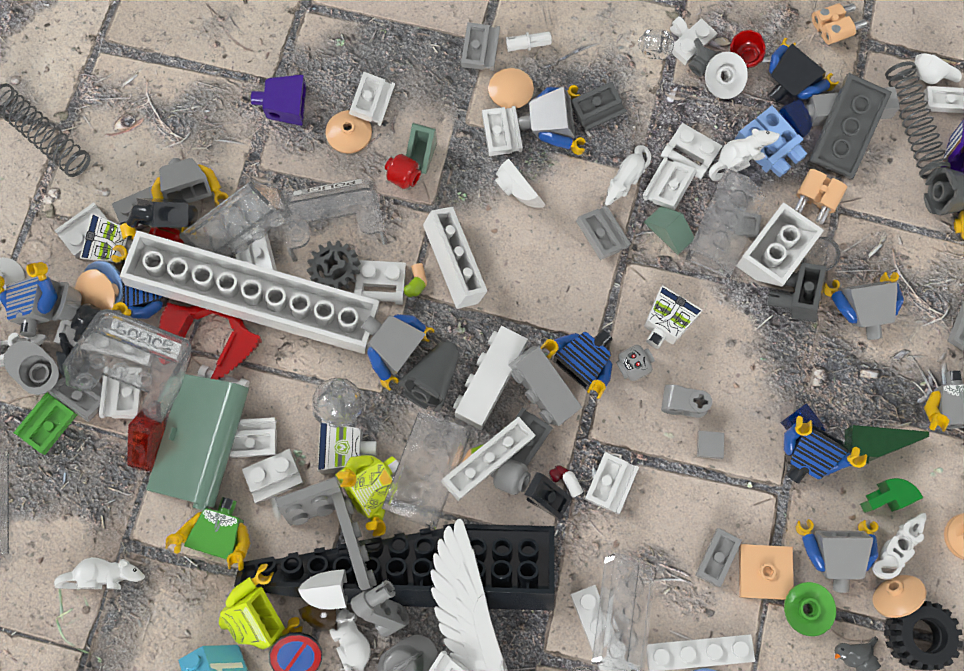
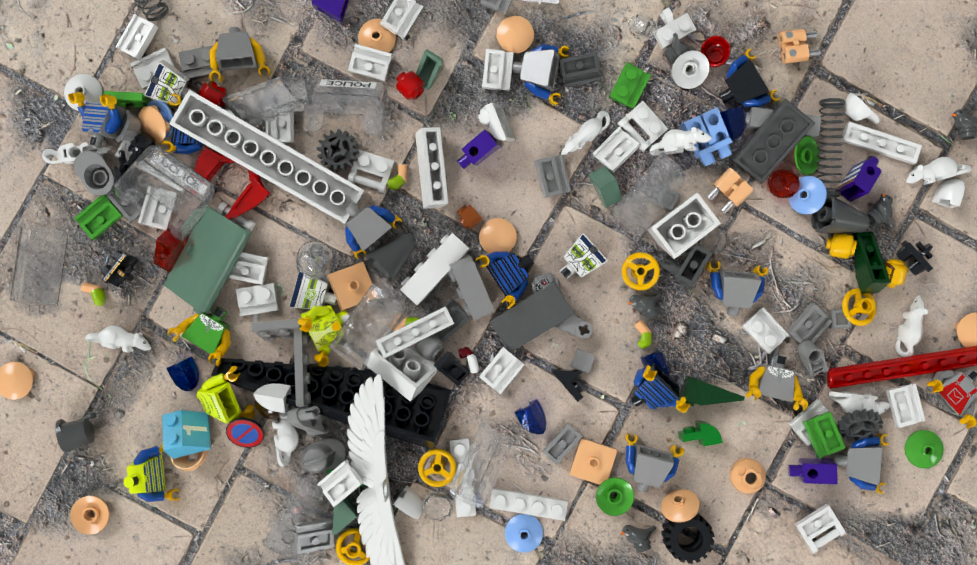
camera: 15 degrees right, 15 degrees up
black torso [120,198,198,240] -> none
white animal [872,513,927,579] -> none
none -> lime arm [81,282,106,306]
none -> black hips [101,250,138,287]
none -> bright green plate [103,91,153,109]
none -> white plate [116,14,159,60]
none -> clear blue brick [167,357,199,391]
none -> light nougat plate [327,262,377,311]
none -> white plate [348,44,393,82]
none -> white slope [367,345,438,402]
none -> yellow piece [418,449,457,487]
none -> dark purple torso [457,129,501,169]
none -> dark orange plate [457,205,483,229]
none -> light nougat dish [479,218,517,254]
none -> dark grey tile [489,281,575,353]
none -> clear blue brick [514,399,546,434]
none -> black slope [551,369,583,402]
none -> bright green plate [608,62,651,110]
none -> yellow piece [622,252,660,291]
none -> dark grey animal [628,293,662,320]
none -> arm [634,319,652,349]
none -> white plate [741,307,789,354]
none -> clear red hair [767,169,800,198]
none -> light blue dish [788,176,827,214]
none -> bright green dish [794,136,820,175]

